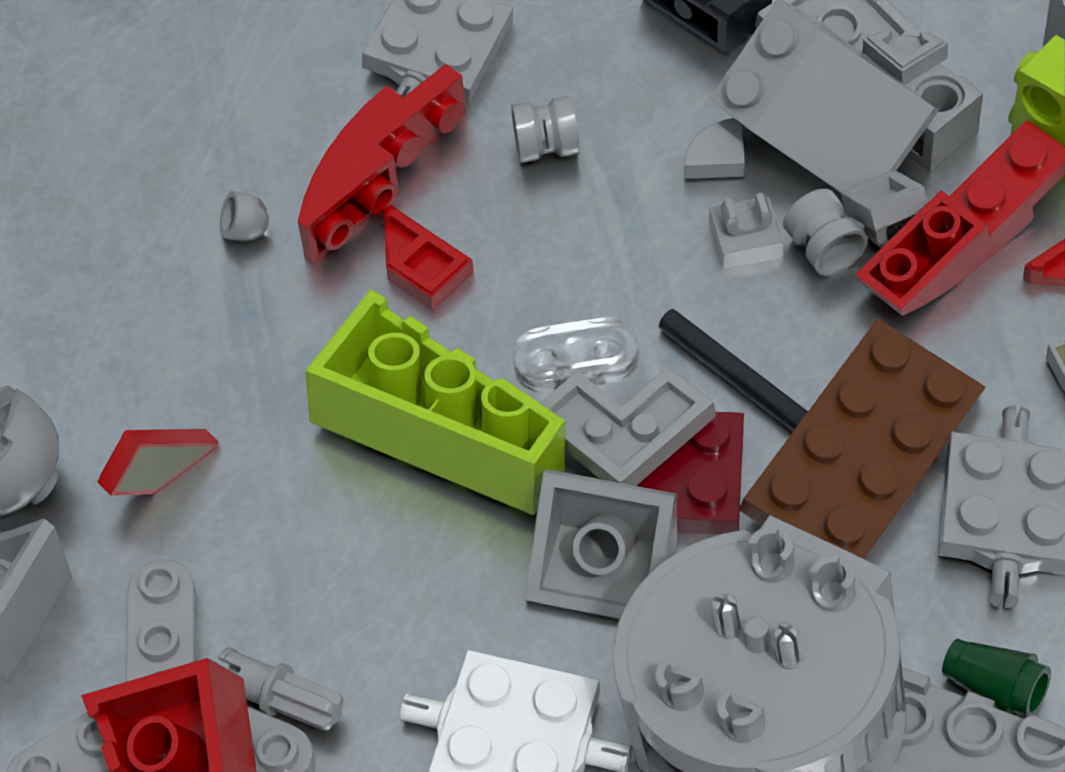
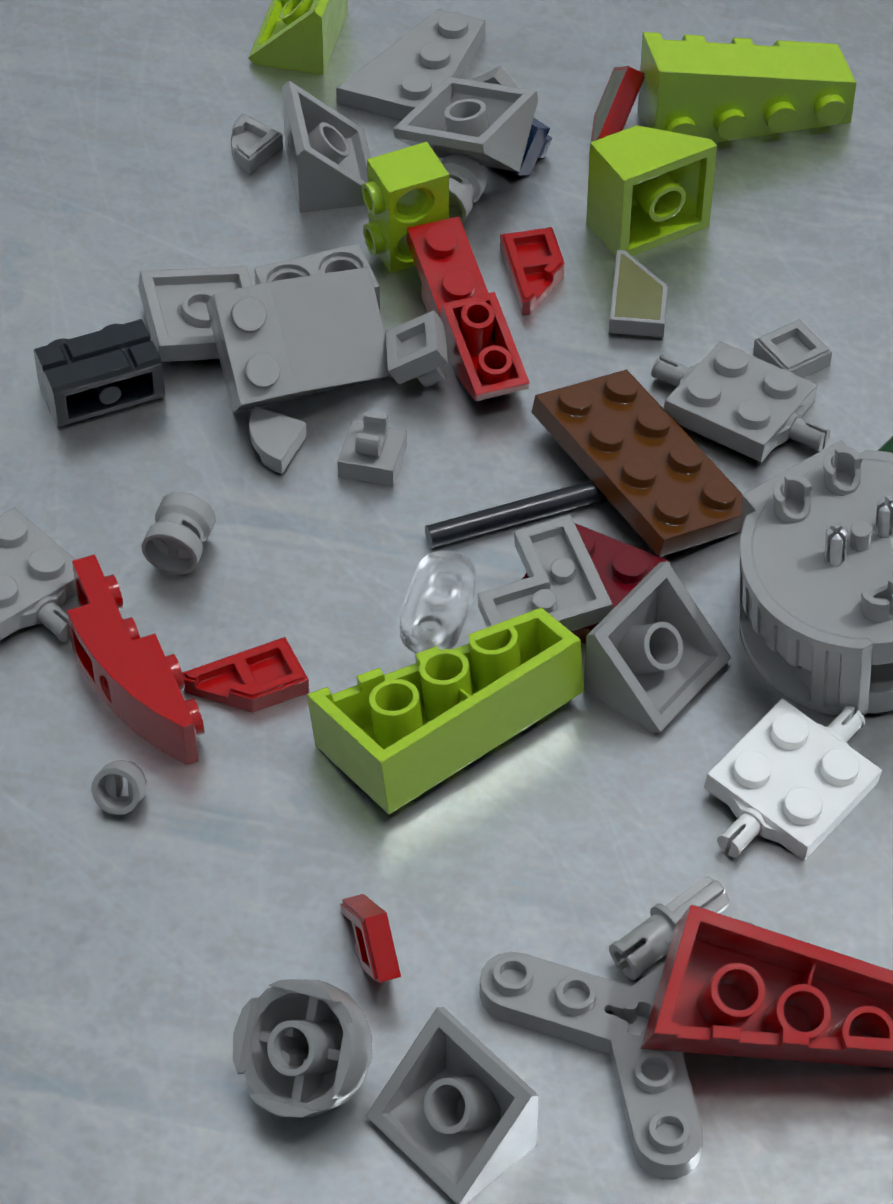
camera: 70 degrees left, 5 degrees down
light grey wheel [783,189,868,276] -> none
light grey tile [862,30,948,85] -> none

